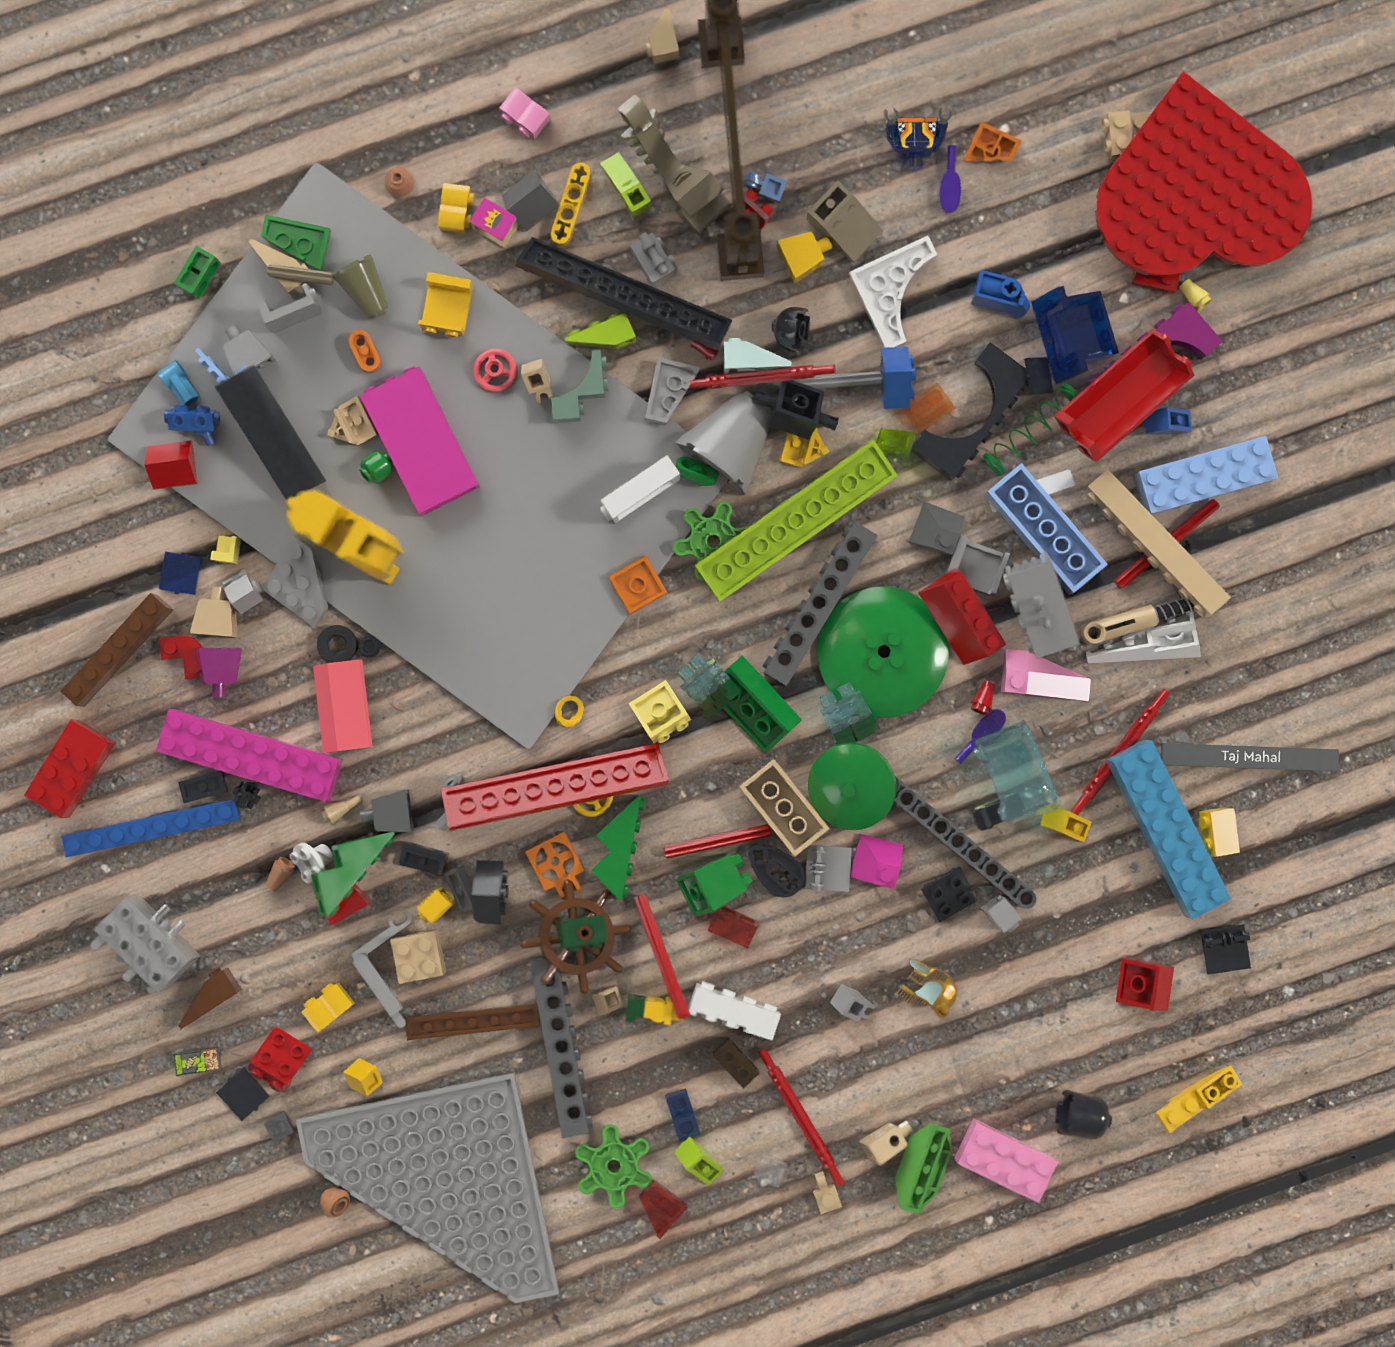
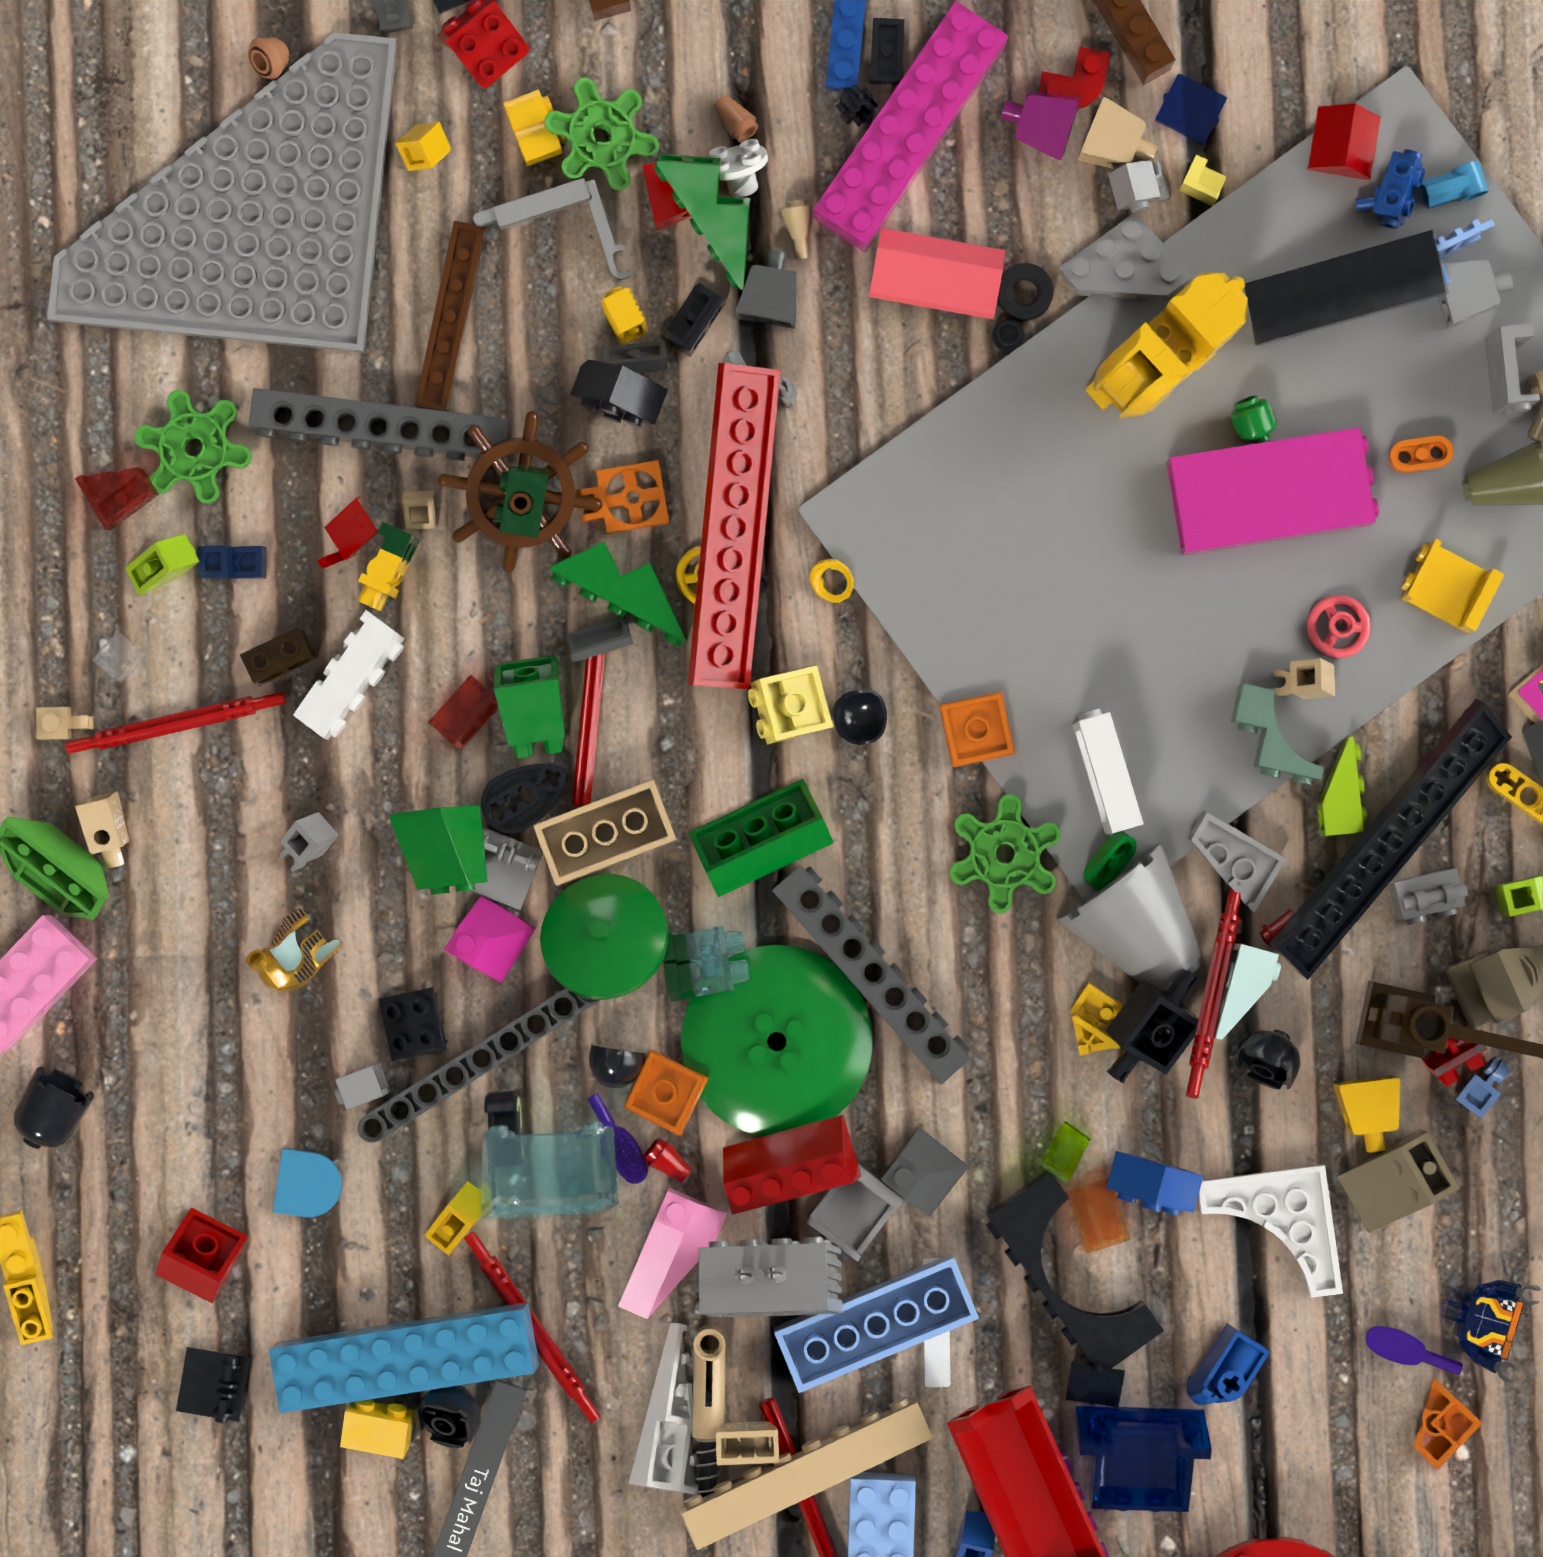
camera: 110 degrees right, 0 degrees up
tan slope [327,396,380,445] -> none
tan brick [391,929,446,984] -> none
red axle [634,895,690,1020] -> none
clear light blue hips [677,653,741,721] -> none
lime plate [694,440,898,602] -> none
light grey axle [752,371,882,393] -> none
green piece [983,383,1079,476] -> none
none -> dark azure tile [273,1148,343,1217]
none -> red piece [317,496,379,569]
none -> green slope [389,805,488,895]
none -> black cylinder [413,1385,480,1448]
none -> bright green plate [544,78,659,191]
none -> dark grey tile [565,616,634,663]
none -> black helmet [589,1045,645,1088]
none -> orange tile [623,1050,709,1136]
none -> tan torso [716,1421,779,1465]
none -> black helmet [833,689,887,745]

